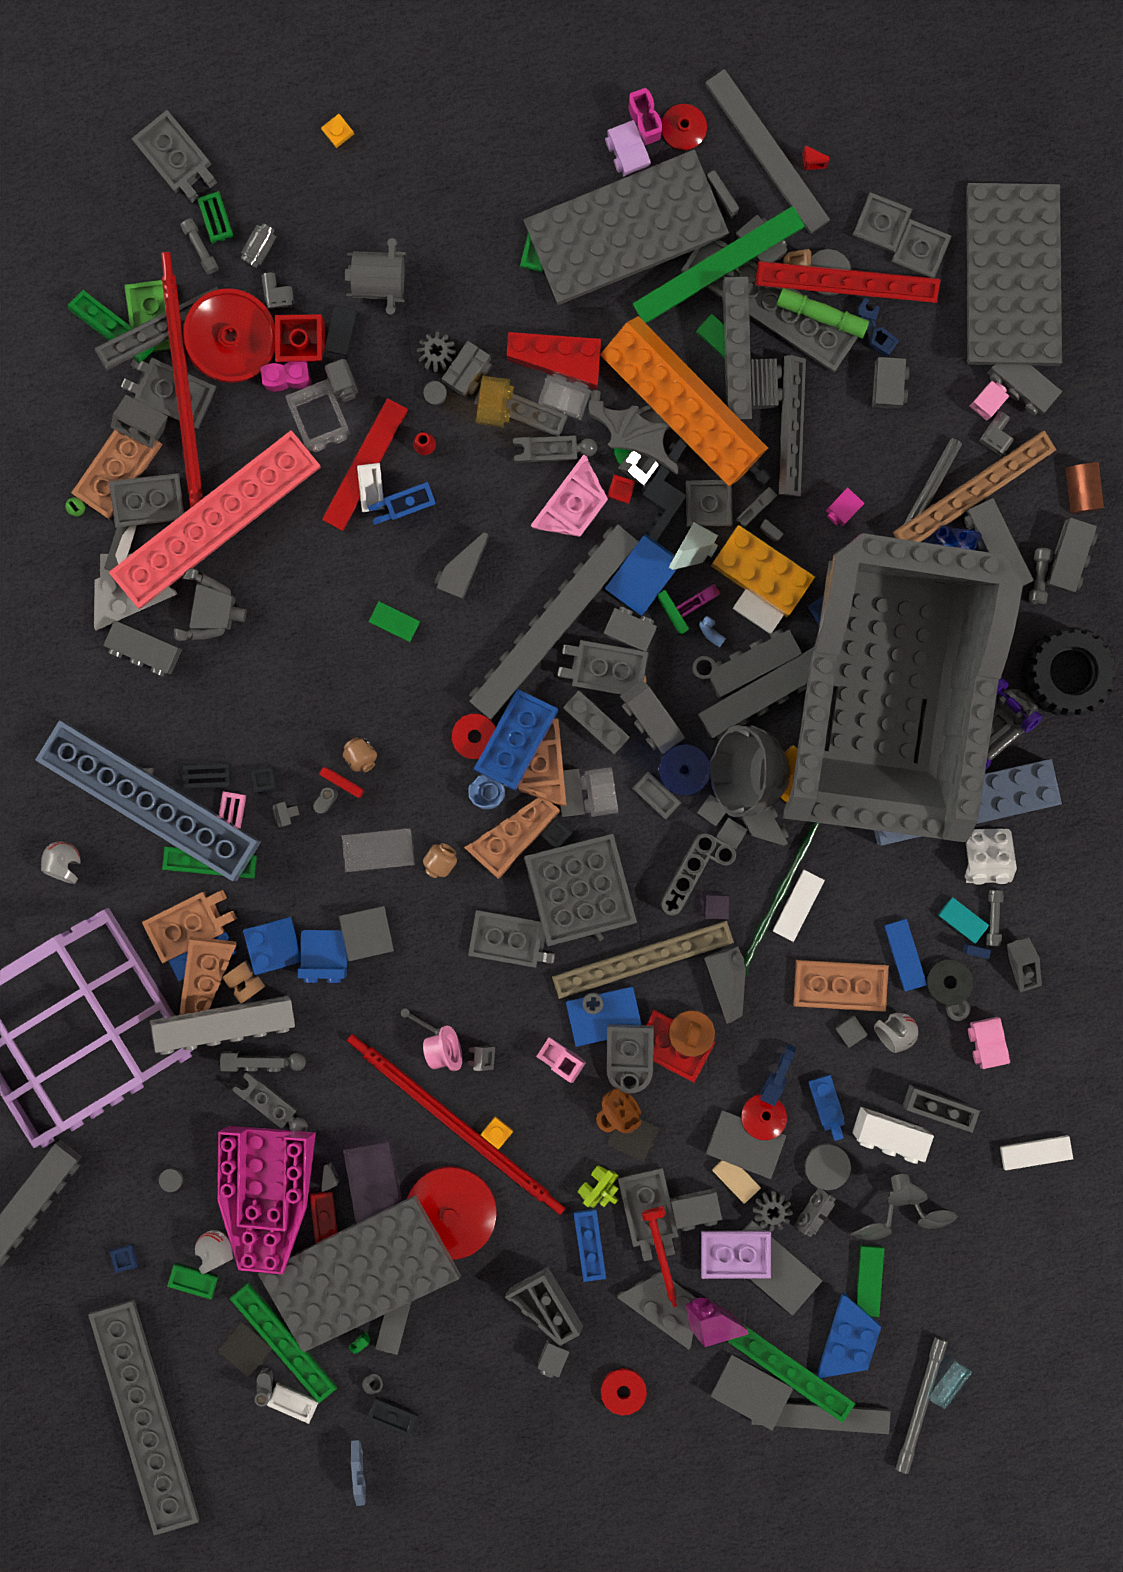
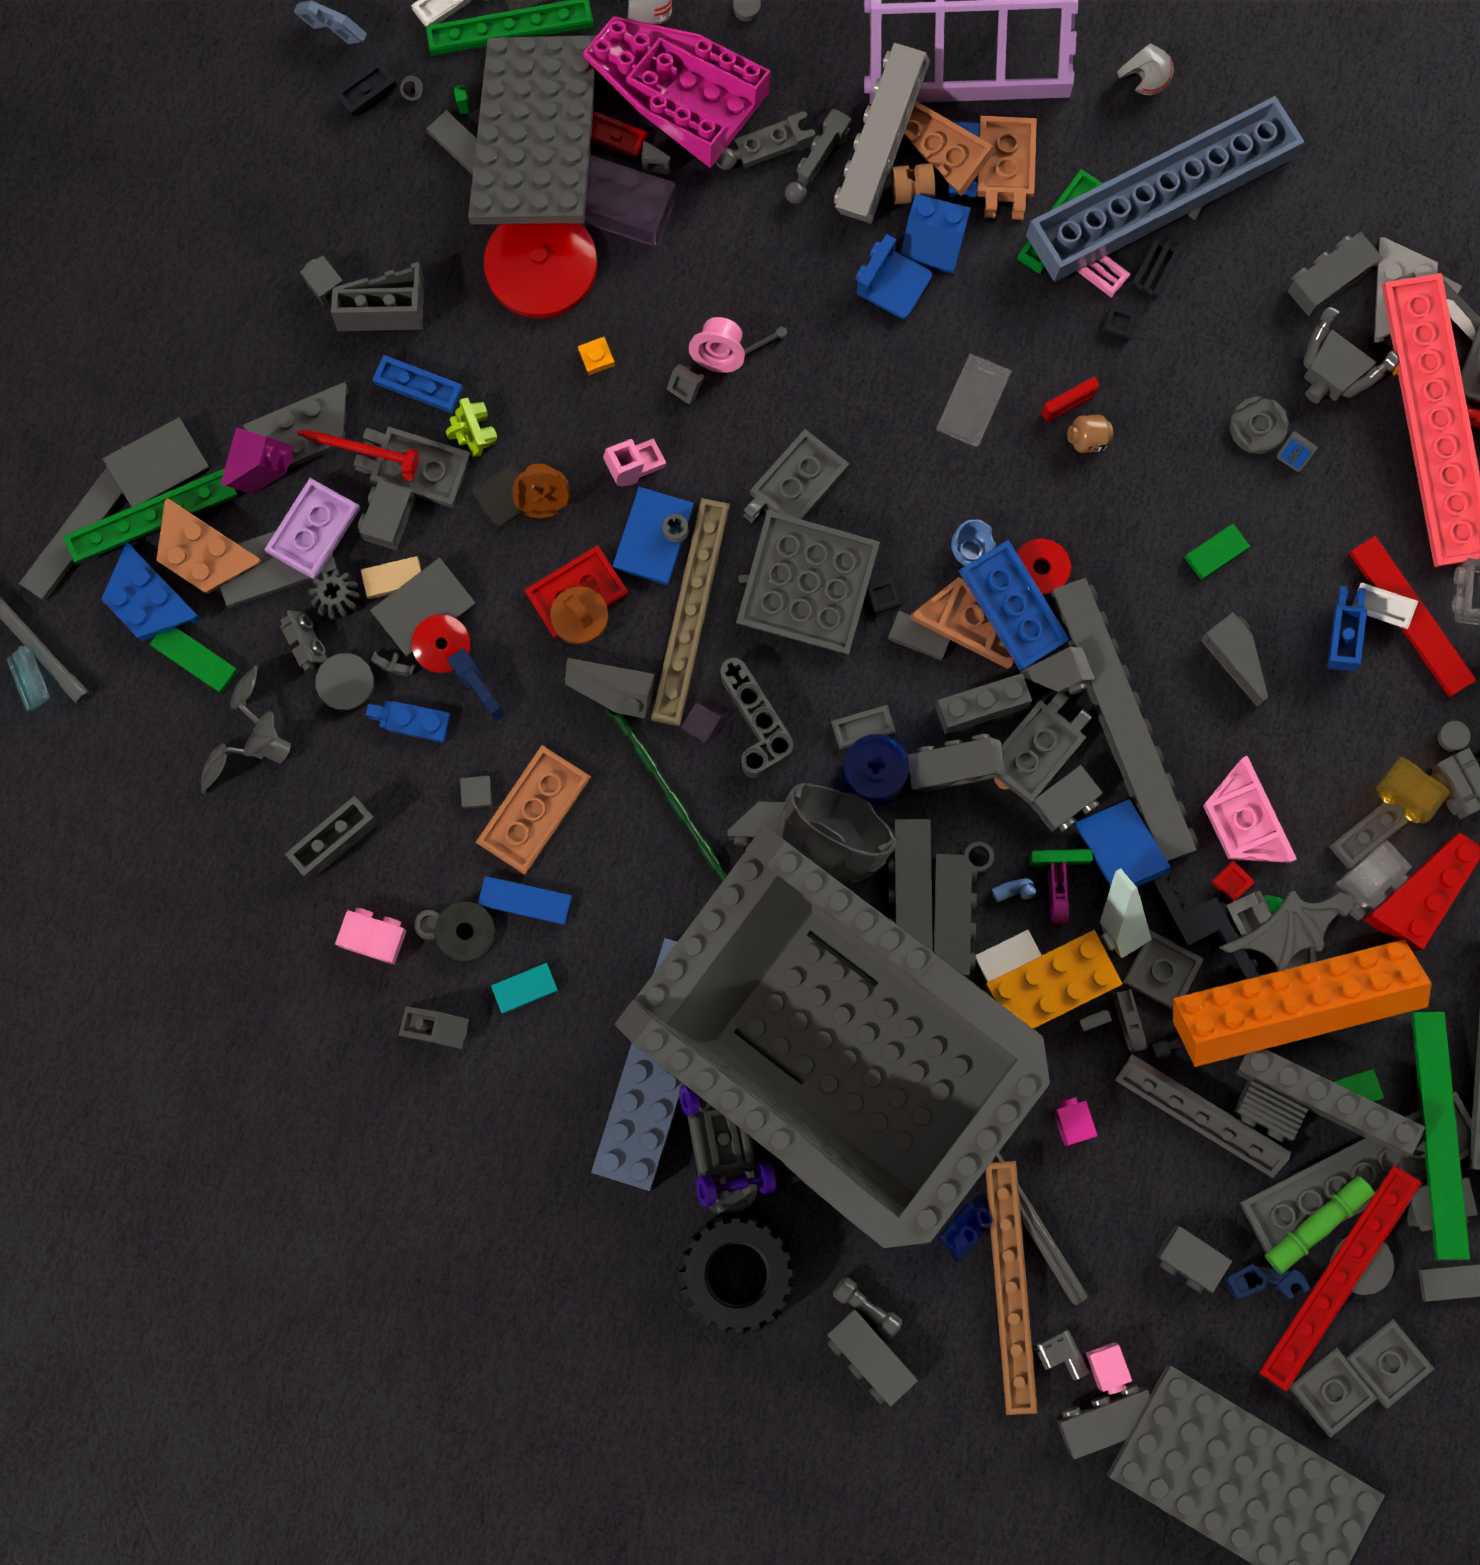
camera: 125 degrees right, 10 degrees down
dark grey tile [272,802,300,828] -> none
dark grey piece [314,788,338,815] -> none
dark grey tile [339,906,394,961] -> none
red axle [346,1034,565,1215] -> none
red cone [413,432,436,455] -> none
medium nougat head [423,843,457,878] -> none
nougat wing [464,798,560,879] -> none
dark grey plate [513,436,597,464] -> none
clear brick [580,767,619,817] -> none
red tile [601,1368,647,1415] -> none
dark grey tile [607,1024,654,1093] -> none
dark grey tile [697,794,726,826] -> none
dark grey tile [716,818,748,849] -> none
white tile [772,870,825,942] -> none
medium nougat tile [783,249,811,266] -> none
white brick [852,1107,934,1164] -> none
light grey helmet [874,1012,918,1053] -> none
dark blue tile [963,944,991,959] -> none
dark grey brick [964,498,1034,586] -> none
white bracket [965,829,1017,884] -> none
dark grey bar [986,890,1004,946] -> none
white tile [1000,1135,1073,1170] -> none
copper brick [1066,462,1104,514] -> none
none -> nougat wing [157,498,262,594]
none -> dark grey piece [371,652,416,676]
none -> dark grey slope [1020,647,1095,695]
none -> dark grey tile [1229,396,1289,454]
none -> slope [1277,432,1318,472]

